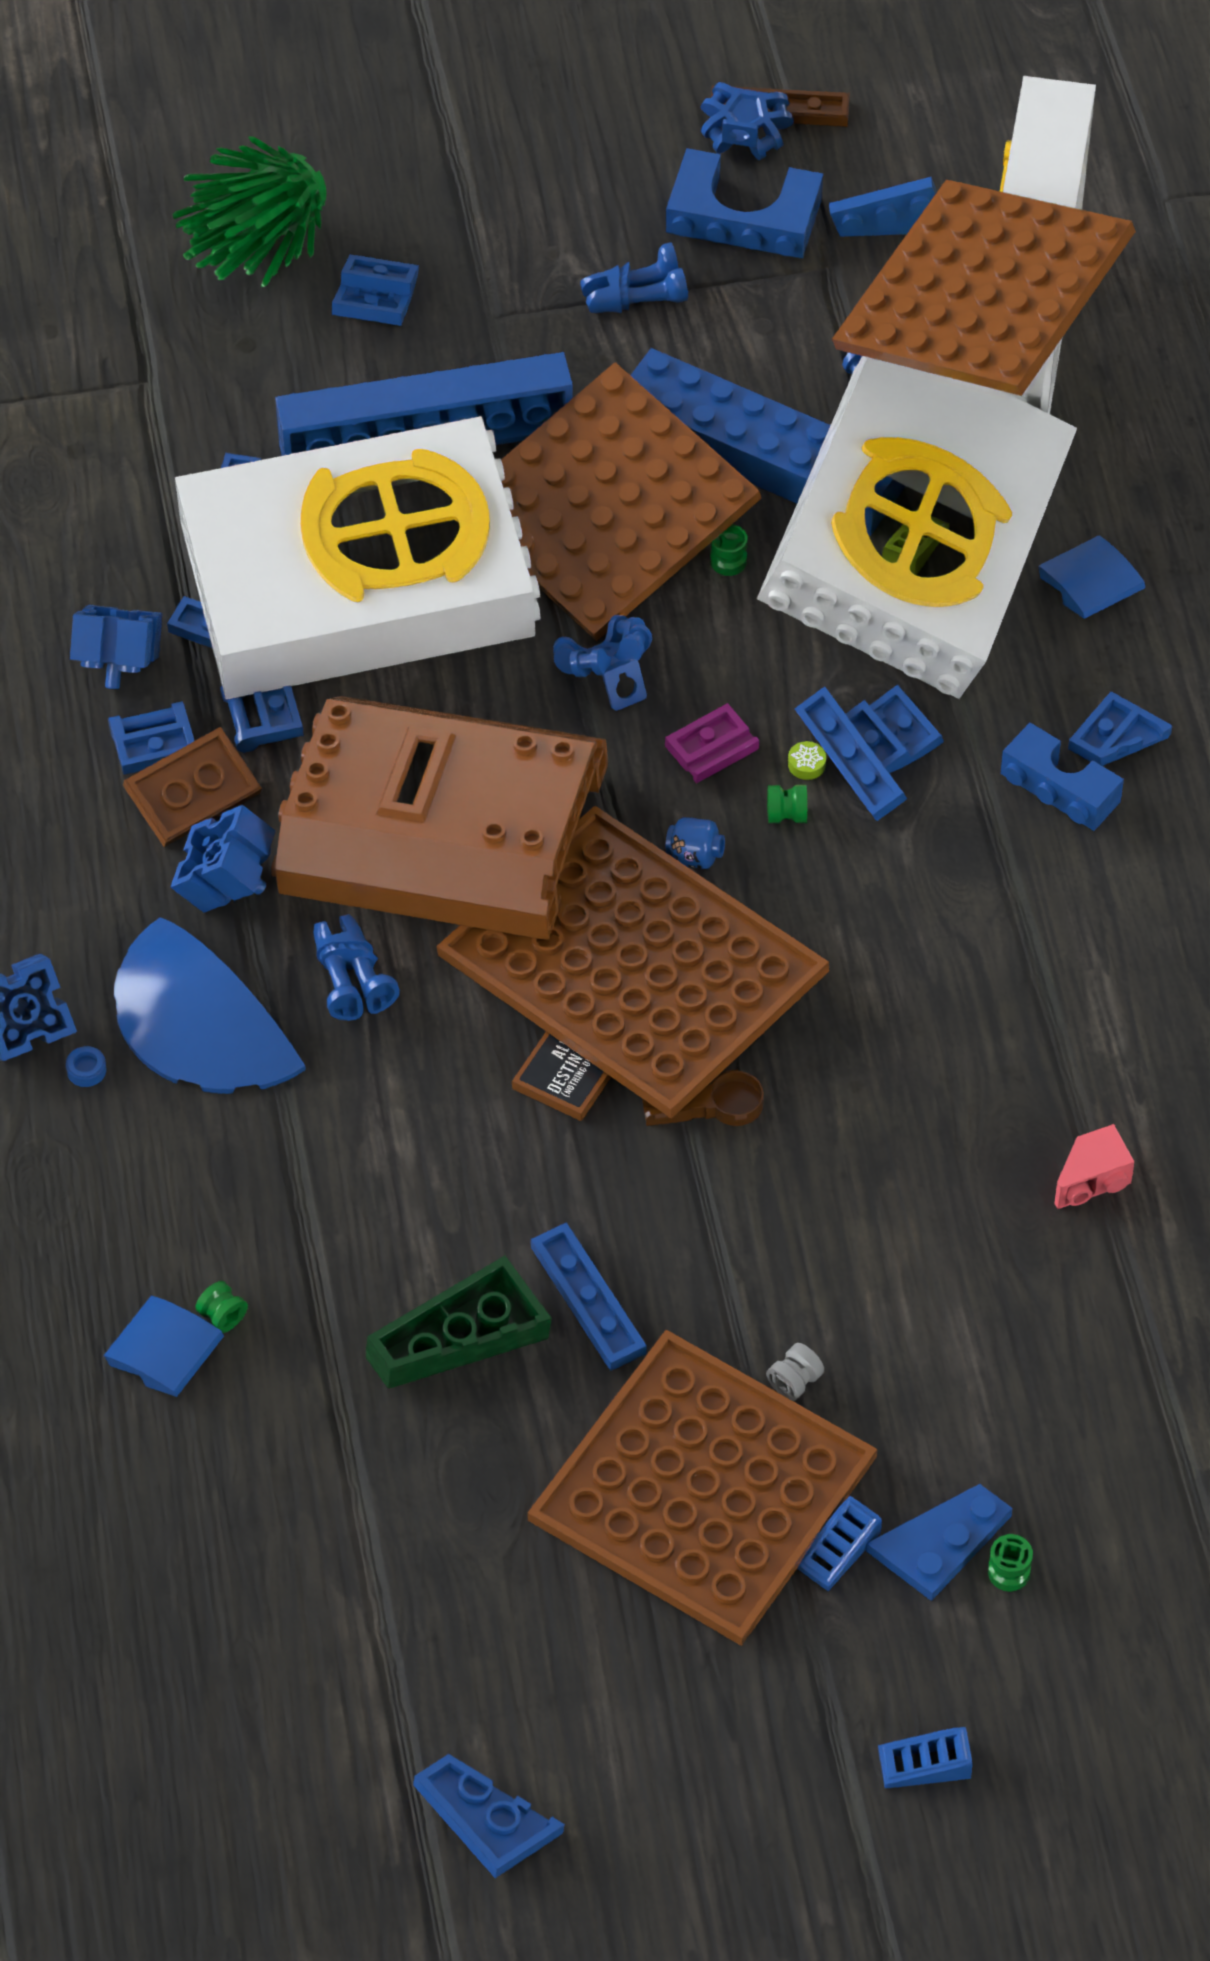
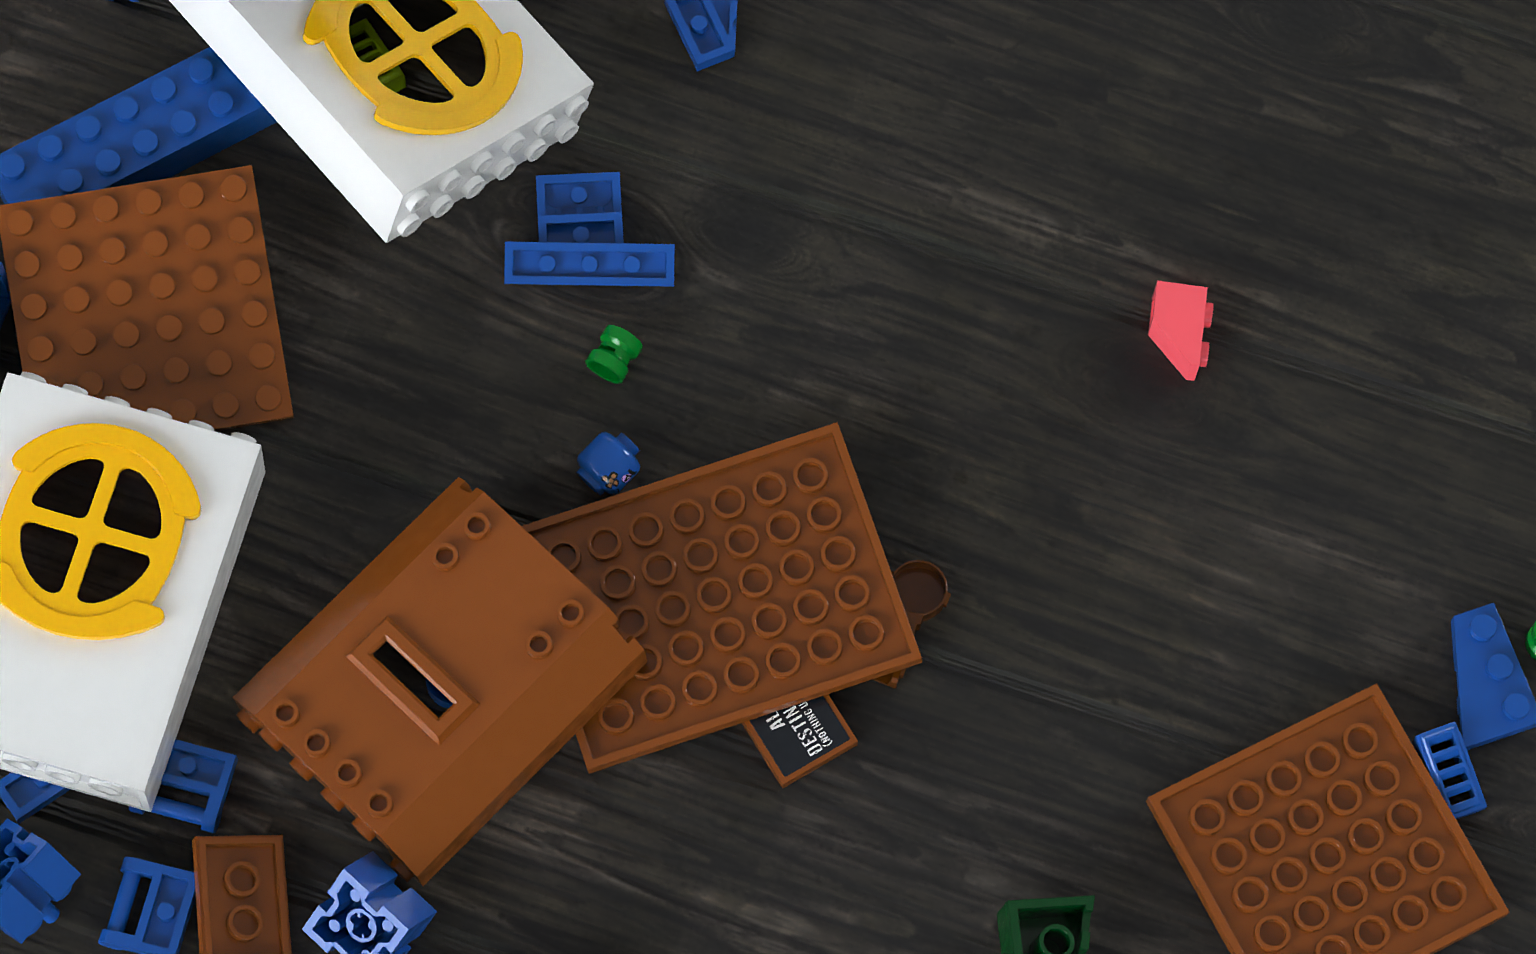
camera: 65 degrees left, 15 degrees up
blue piece [313,914,400,1021] -> none
blue plate [531,1222,647,1371] -> none
blue piece [553,615,652,711] -> none
magenta plate [665,703,759,784] -> none
green wheel [710,524,748,576] -> none
light grey wheel [766,1343,824,1401] -> none
lime tile [788,741,826,780] -> none
blue arch [1001,722,1124,831] -> none

